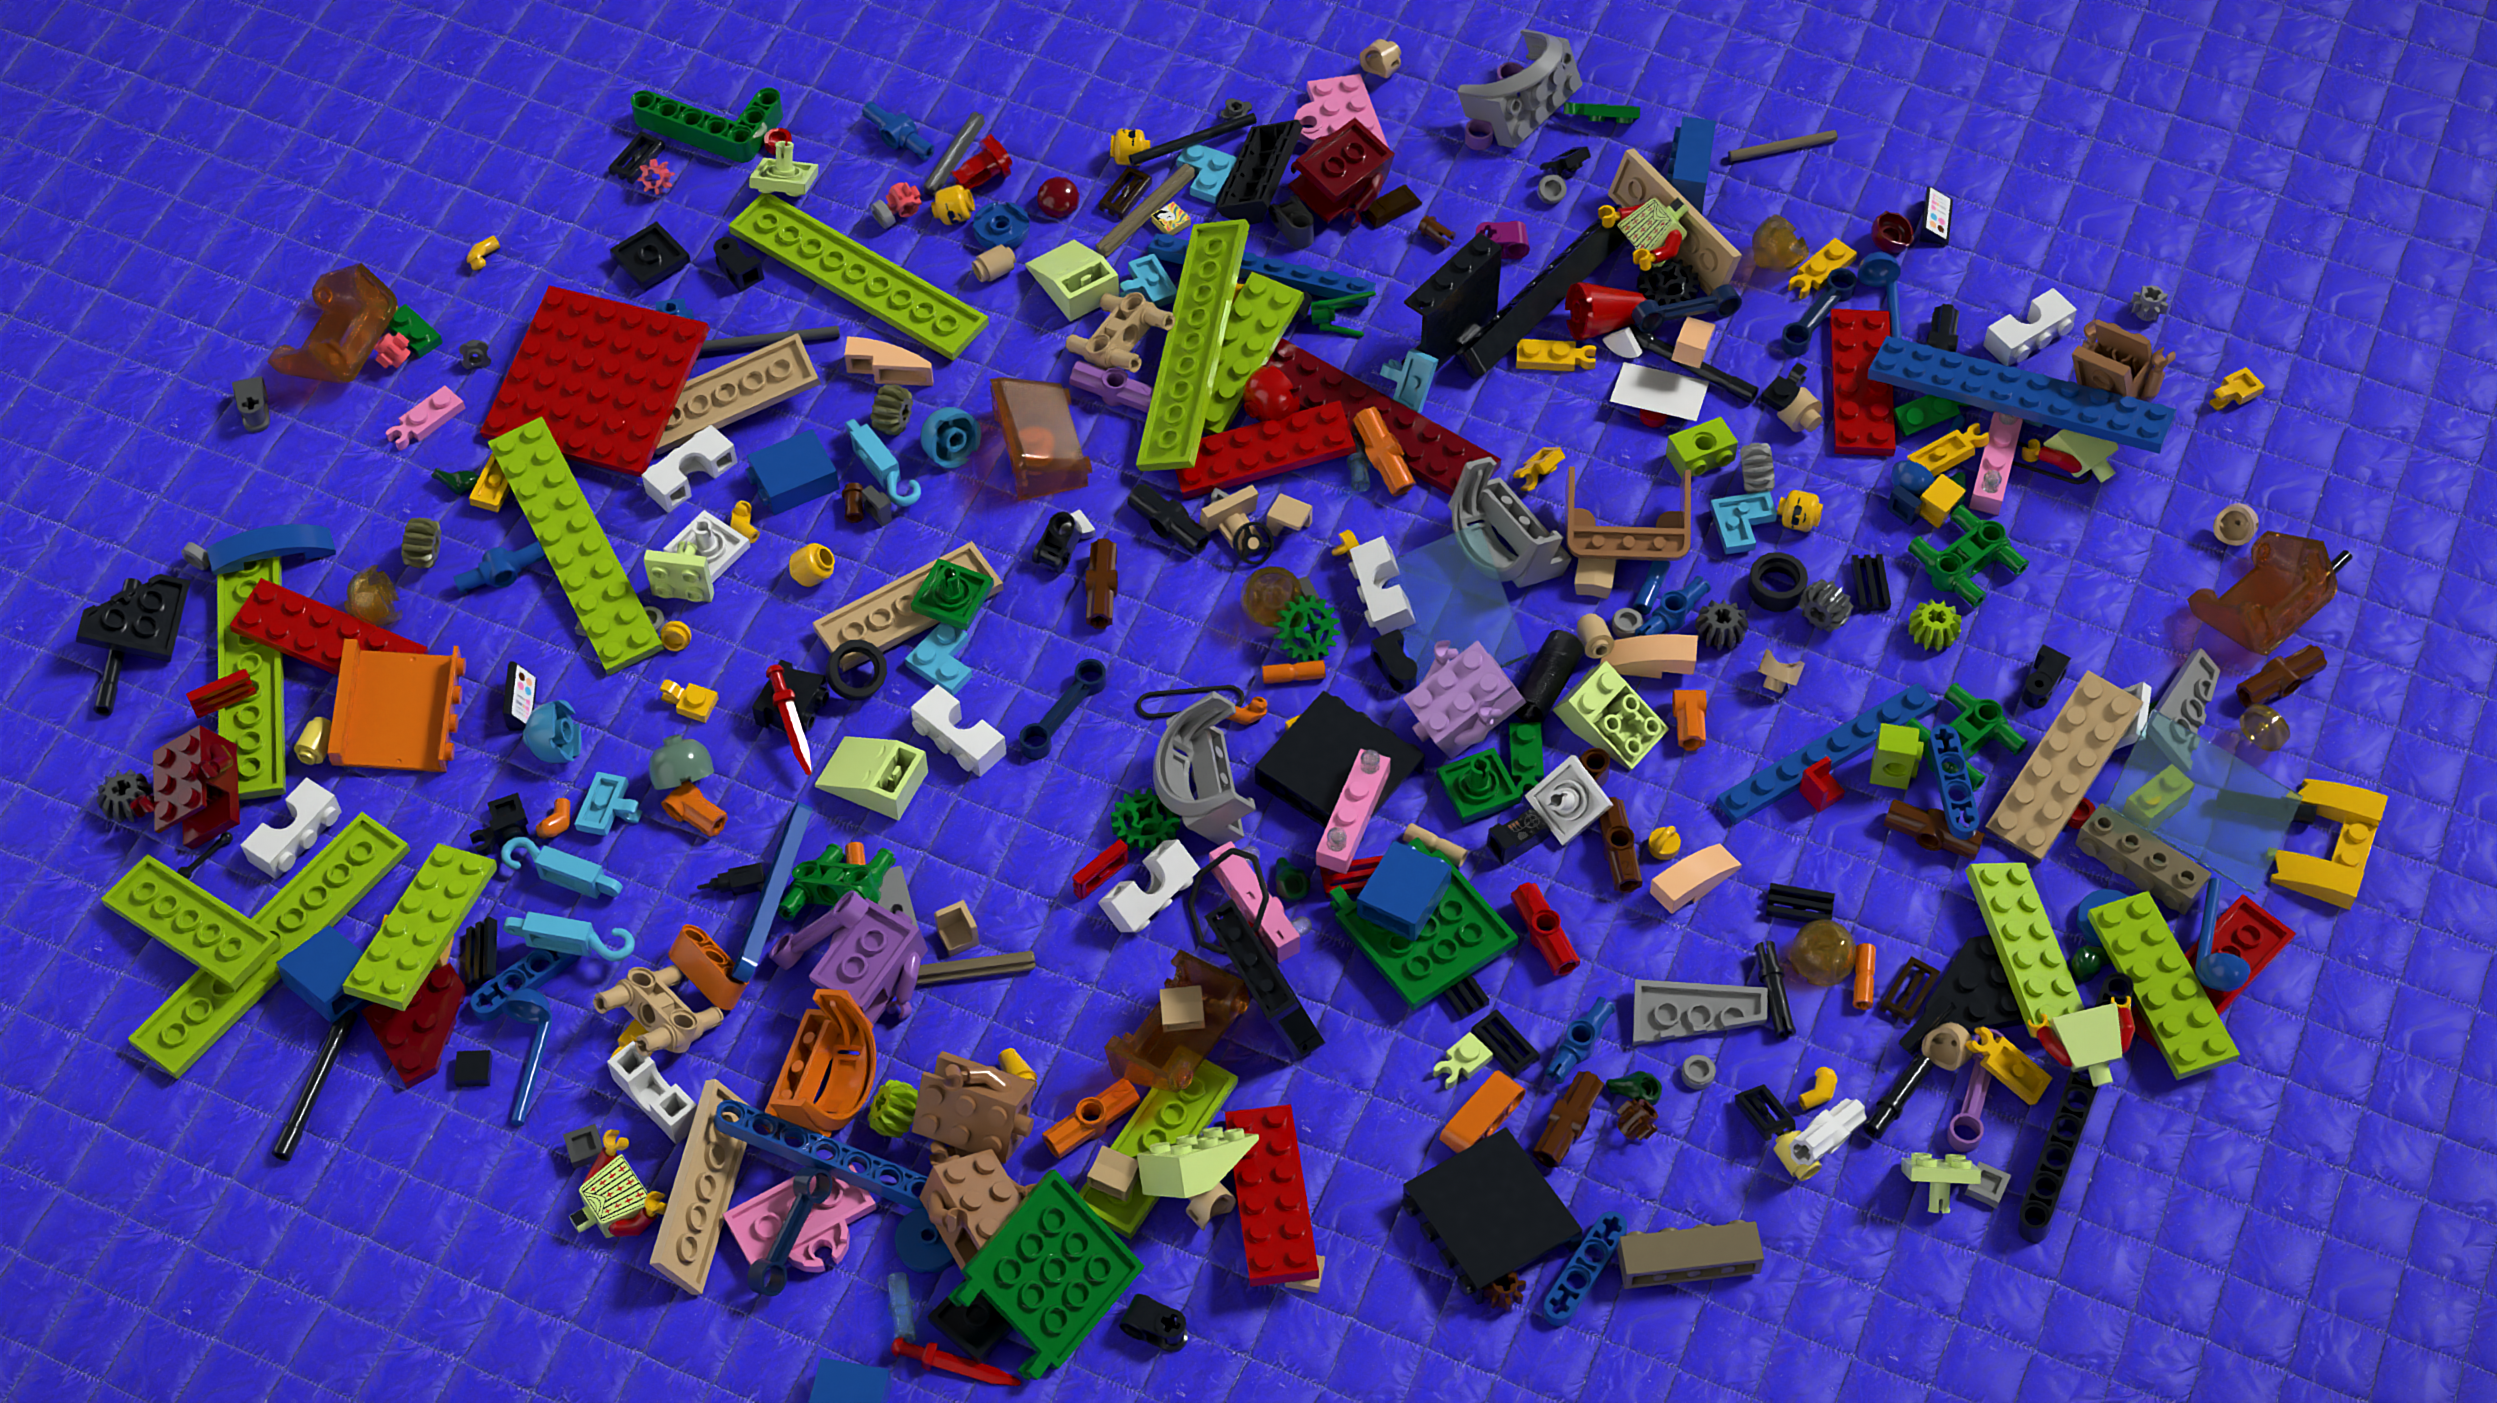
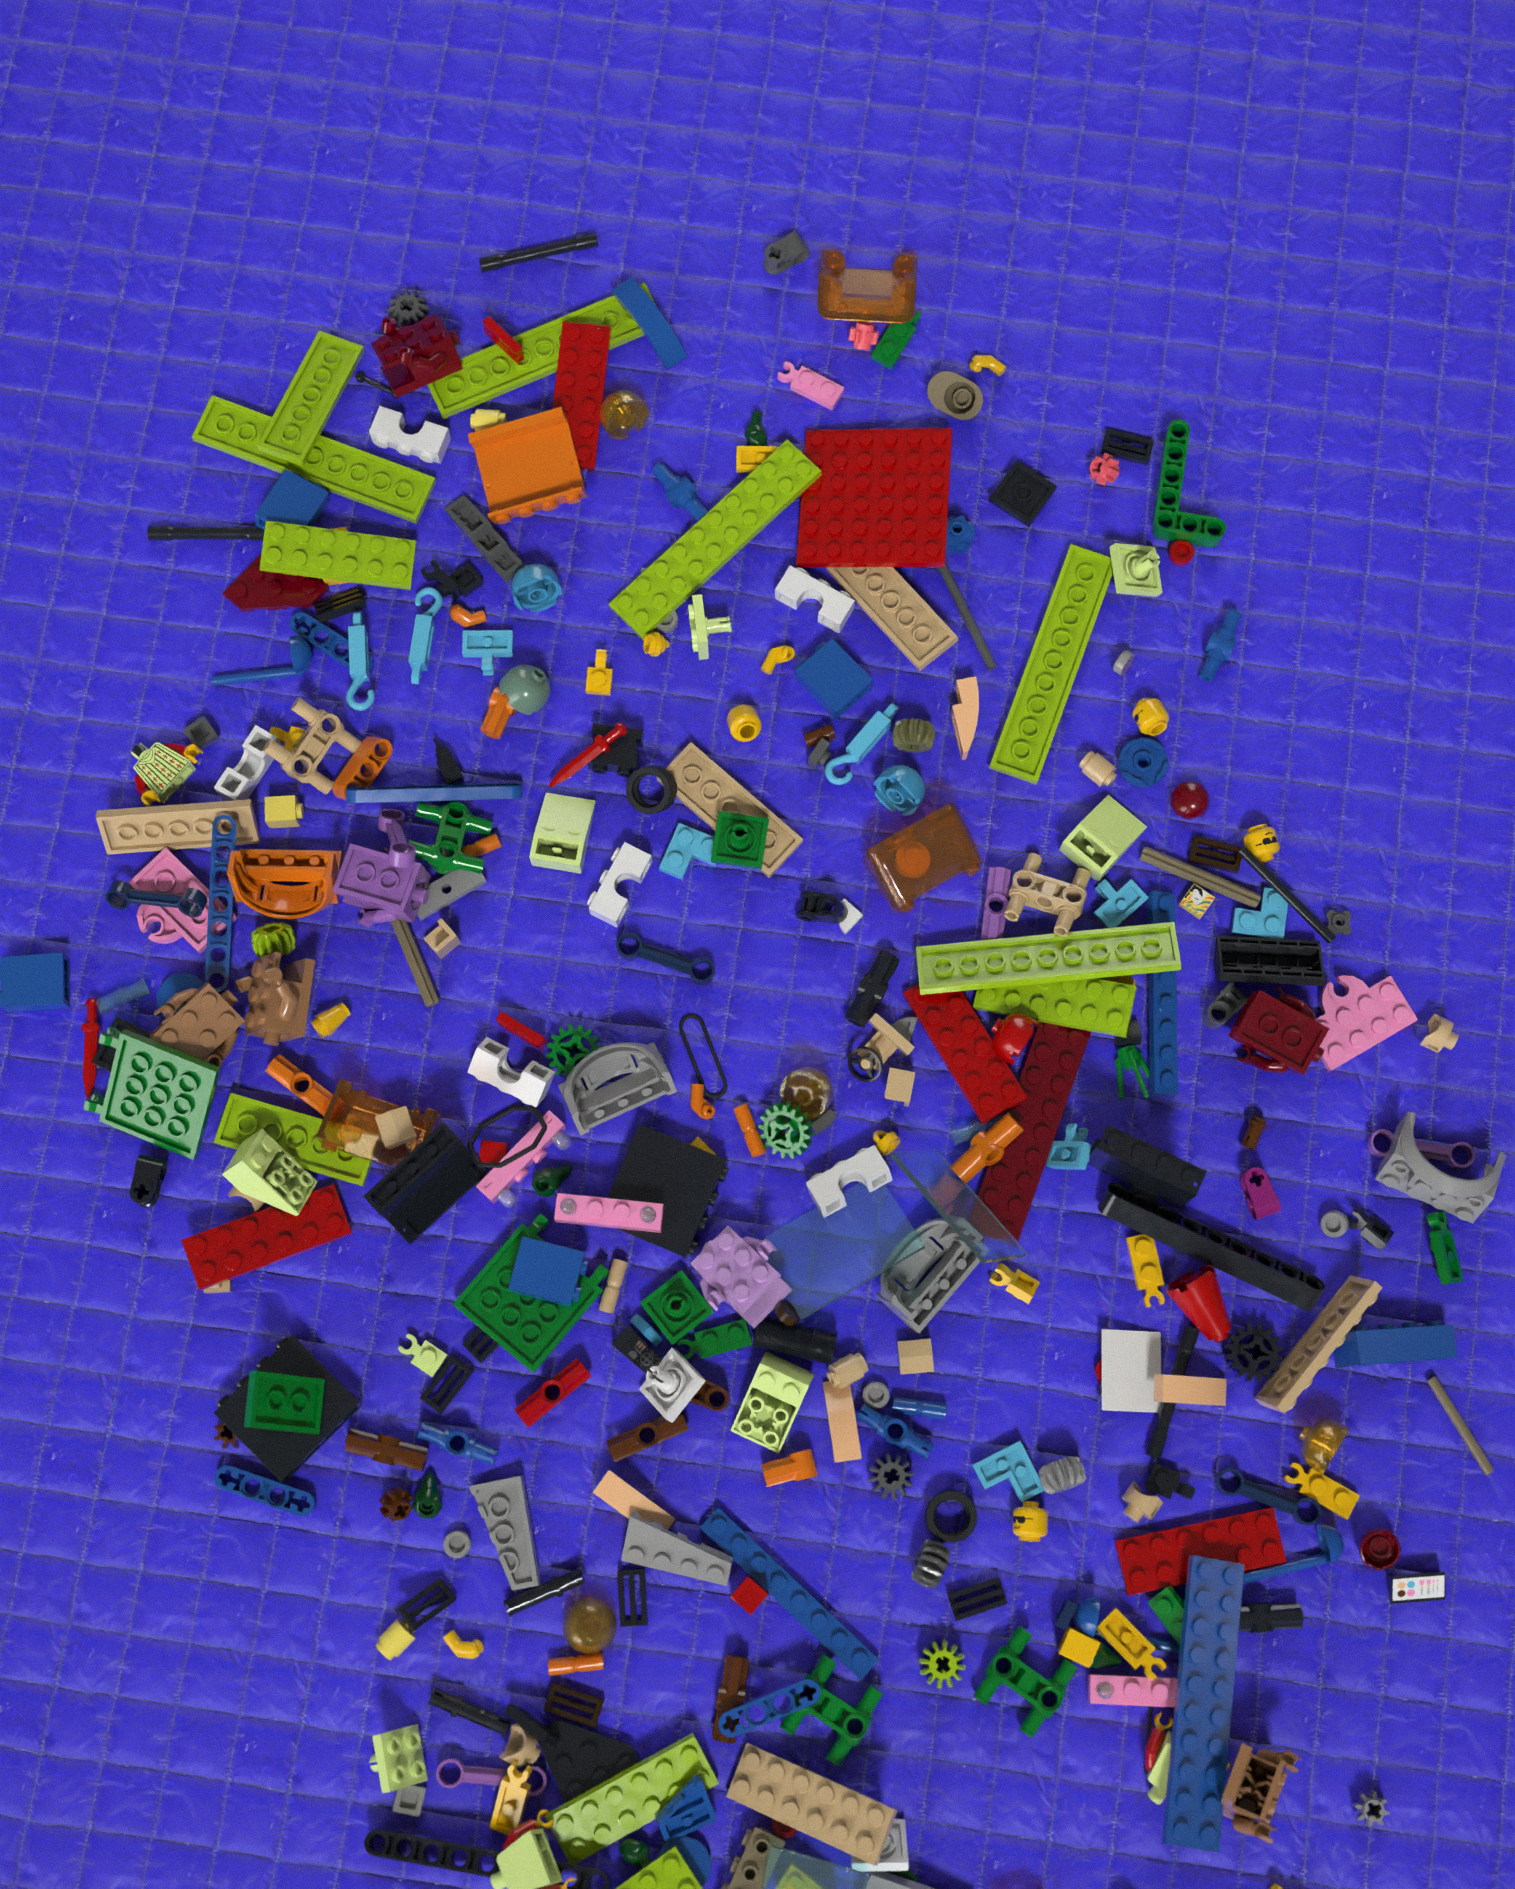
camera: 75 degrees right, 20 degrees up
black plate [76,574,190,662] -> none
light grey tile [181,542,210,570] -> none
olive gear [401,517,442,569] -> none
black tile [454,1050,493,1087] -> none
dark grey plate [459,340,491,369] -> none
slope [502,661,537,731] -> none
white plate [663,510,751,583] -> none
black leg [713,237,764,292] -> none
coral gear [885,182,922,218] -> none
dark grey axle [923,111,985,197] -> none
red piece [950,134,1013,190] -> none
reddish brown piece [1086,538,1118,629] -> none
tan piece [1087,1145,1140,1202] -> none
red tile [1320,855,1383,898] -> none
dark brown tile [1361,184,1422,229] -> none
black leg [1370,629,1418,693] -> none
orange beam [1439,1070,1526,1154] -> none
medium nougat windscreen [1565,467,1691,561] -> none
torso [1598,197,1690,271] -> none
white tile [1602,327,1642,358] -> none
dark tan brick [1617,1220,1764,1289] -> none
dark blue piece [1631,284,1742,333] -> none
yellow tile [1648,826,1681,860] -> none
lime brick [1666,417,1738,479] -> none
tan piece [1758,648,1805,693] -> none
white piece [1789,1098,1867,1166] -> none
lime brick [1869,723,1924,789] -> none
white arch [1983,288,2077,366] -> none
black leg [2021,644,2071,708] -> none
none -> green plate [244,1371,325,1434]
none -> light yellow brick [264,795,304,828]
none -> dark grey slope [444,495,525,583]
none -> light grey wing [621,1510,733,1586]
none -> dark azure tile [630,1314,662,1347]
none -> blue wing [655,1774,717,1844]
none -> dark brown tile [774,1299,801,1326]
none -> clear light blue piece [890,1149,1027,1264]
none -> dark tan piece [927,371,983,420]

